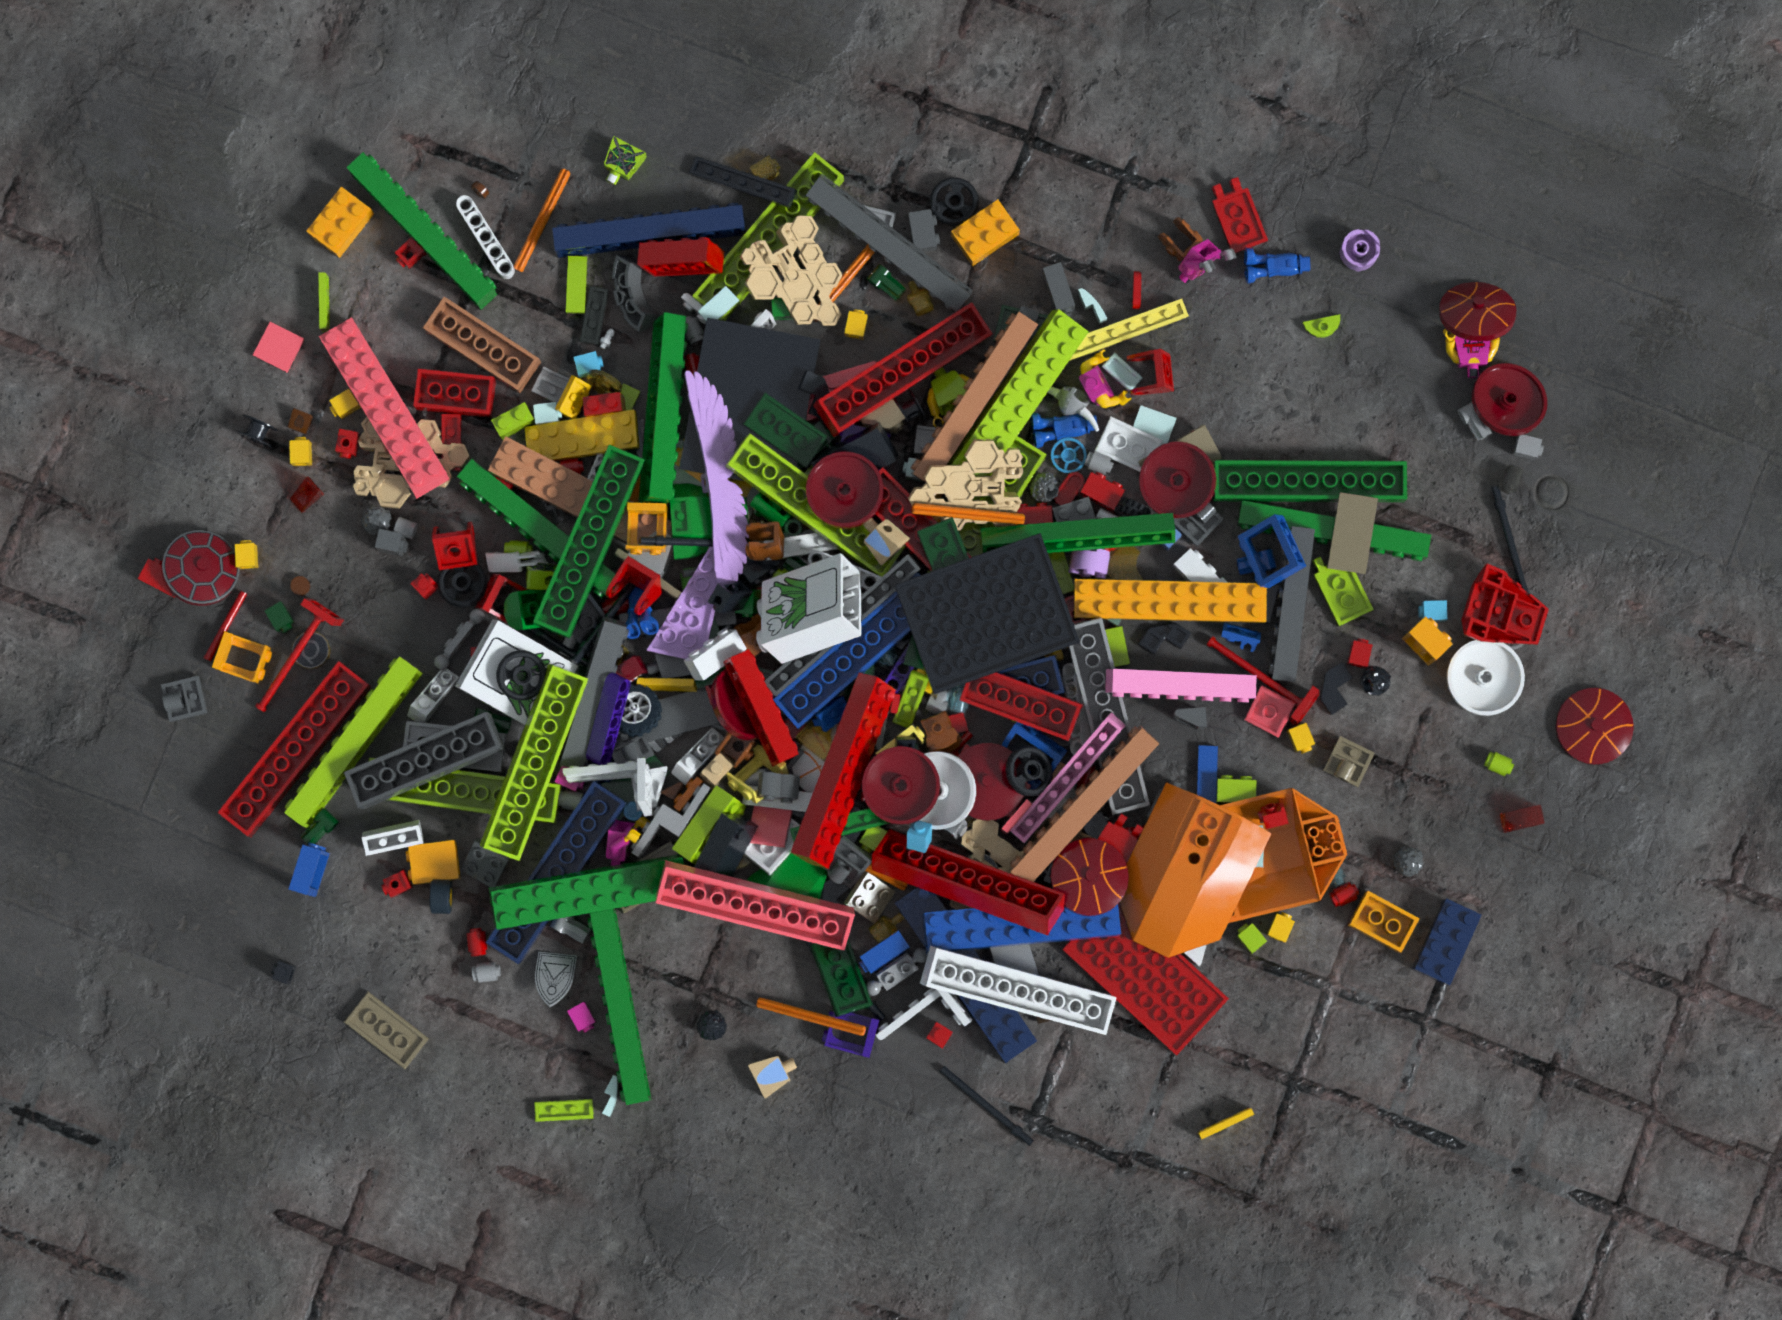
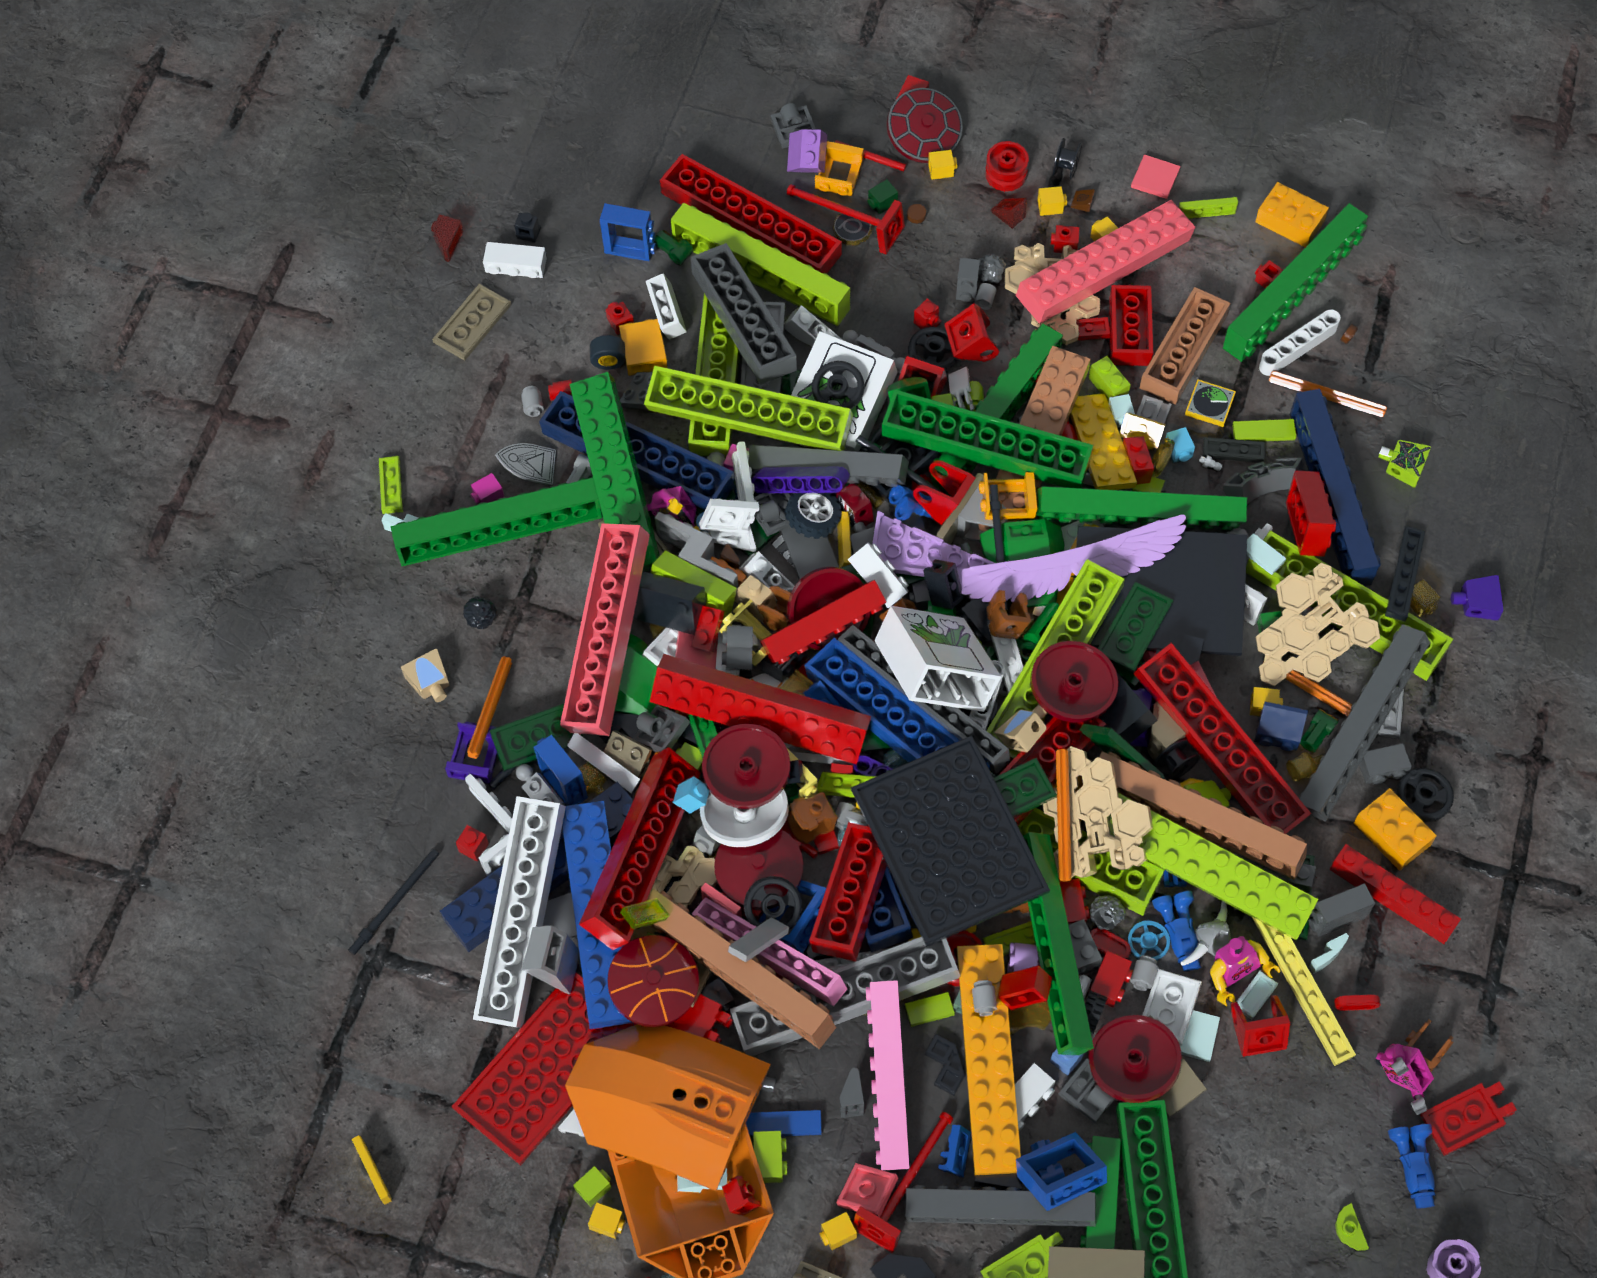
camera: 85 degrees right, 20 degrees down
none -> clear red slope [431,214,463,262]
none -> white brick [483,242,547,278]
none -> light grey slope [522,925,580,994]
none -> white sticker [567,733,640,793]
none -> clear neon green tile [620,899,669,929]
none -> red plate [692,606,725,652]
none -> light grey tile [728,917,789,962]
none -> medium lavender slope [787,129,827,173]
none -> light grey brick [972,980,997,1016]
none -> red wheel [985,141,1029,192]
none -> red brick [998,965,1052,1010]
none -> dark green tile [1080,724,1165,779]
none -> tile [1185,379,1236,427]
none -> dark blue slope [1254,701,1308,751]
none -> red brick [1330,844,1461,944]
none -> dark purple torso [1451,575,1504,620]

